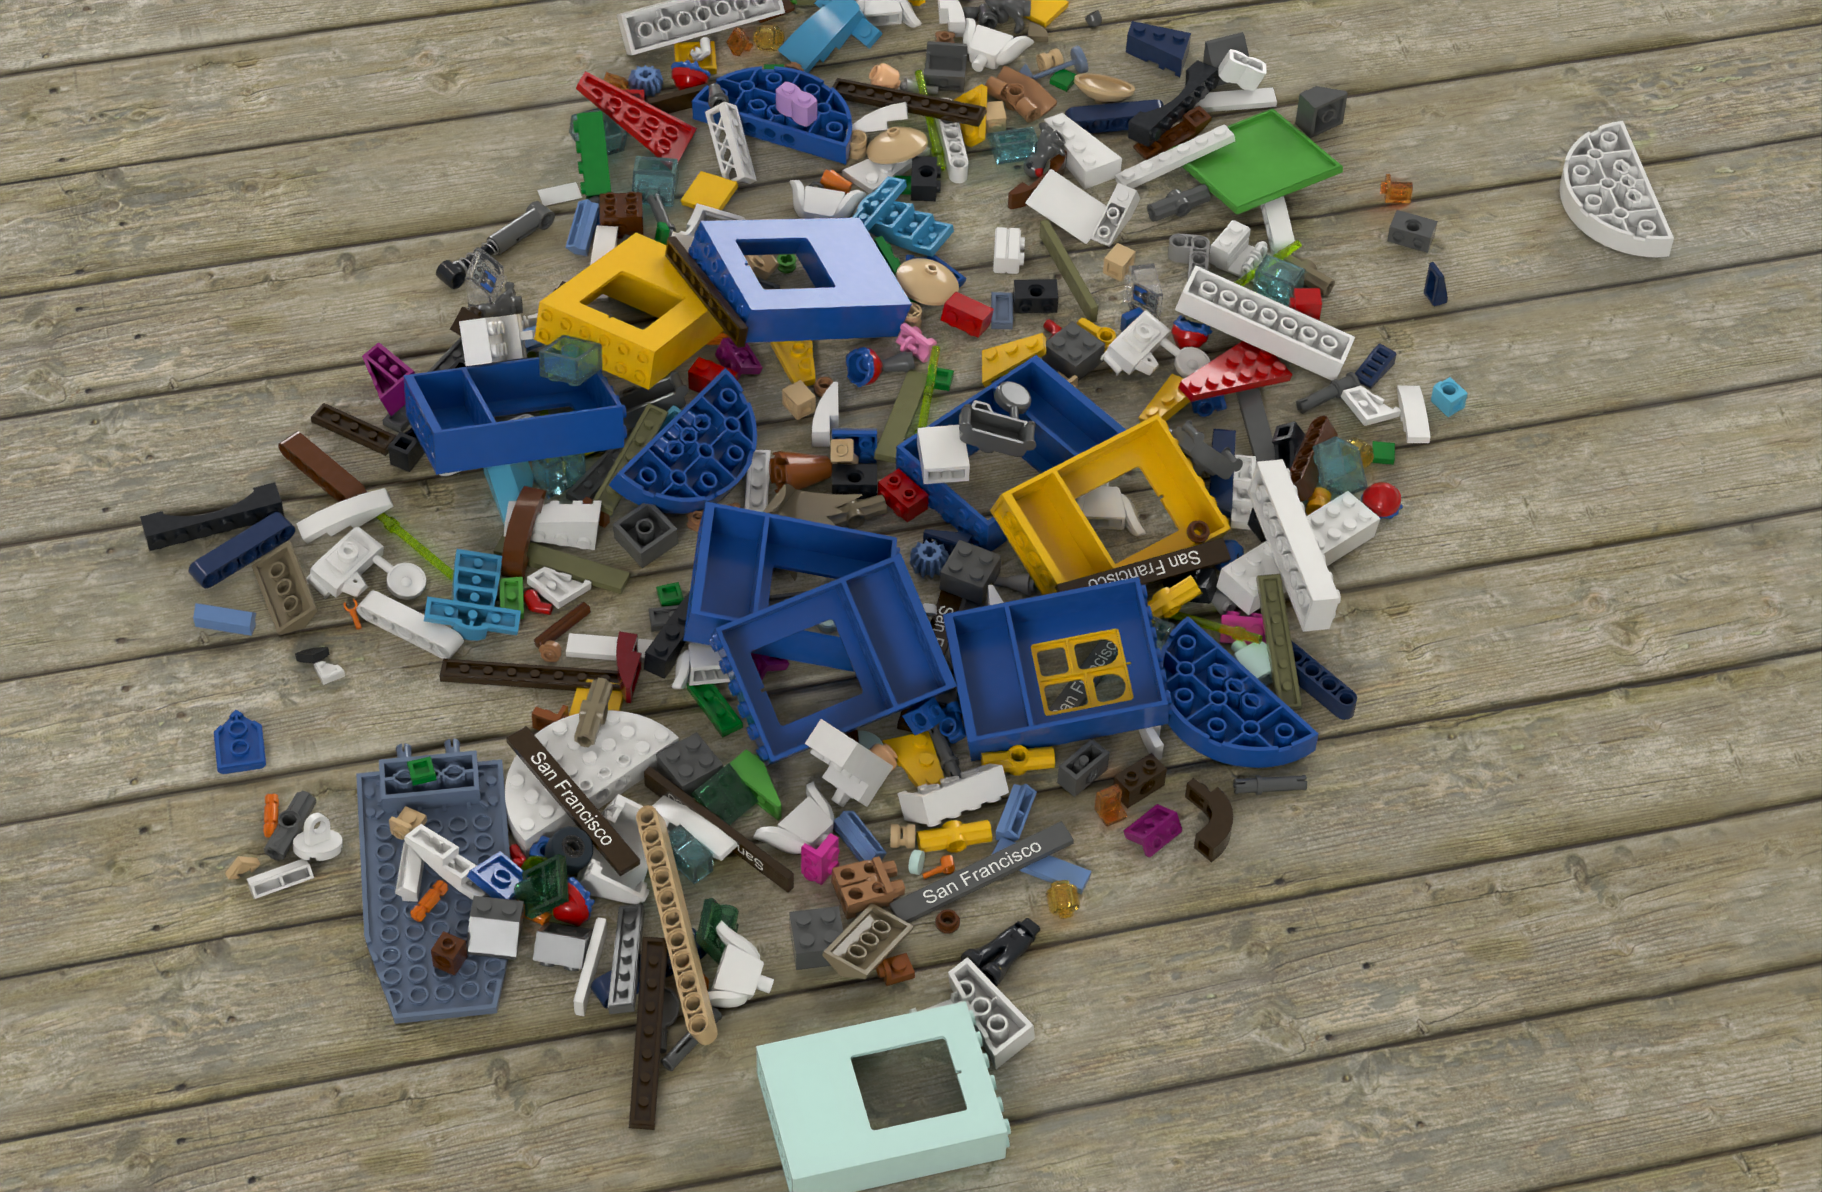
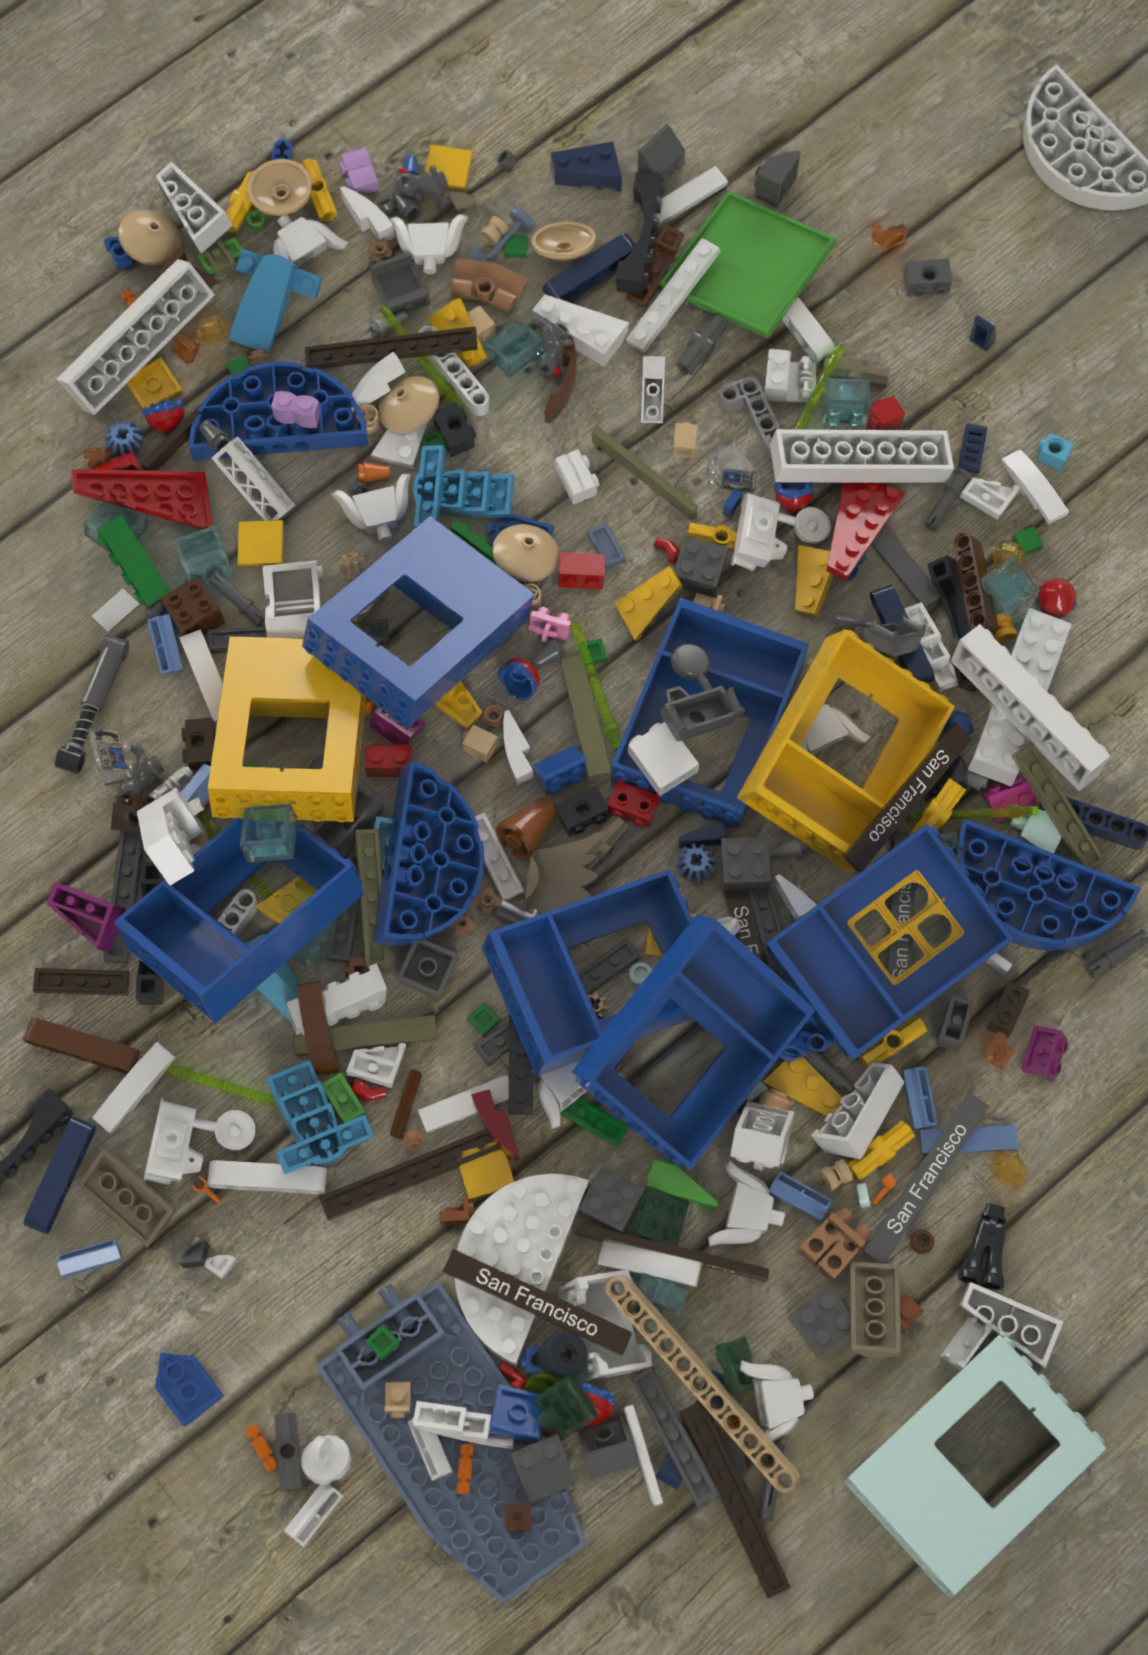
camera: 25 degrees left, 20 degrees up
tan tile [225,856,260,879] -> none
dark tan piece [574,678,613,748] -> none
green tile [654,222,670,245] -> none
dark brown tile [665,236,748,348] -> none
white arm [690,37,711,61] -> none
dark pink bracket [801,833,840,885] -> none
tan bracket [831,439,859,464] -> none
light nougat head [869,63,901,89] -> none
black brick [1013,279,1059,314] -> none
white sticker [1025,169,1106,244] -> none
dark brown arch [1185,778,1233,863] -> none
reddish brown plate [1186,521,1210,543] -> none
white brick [1218,49,1266,91] -> none

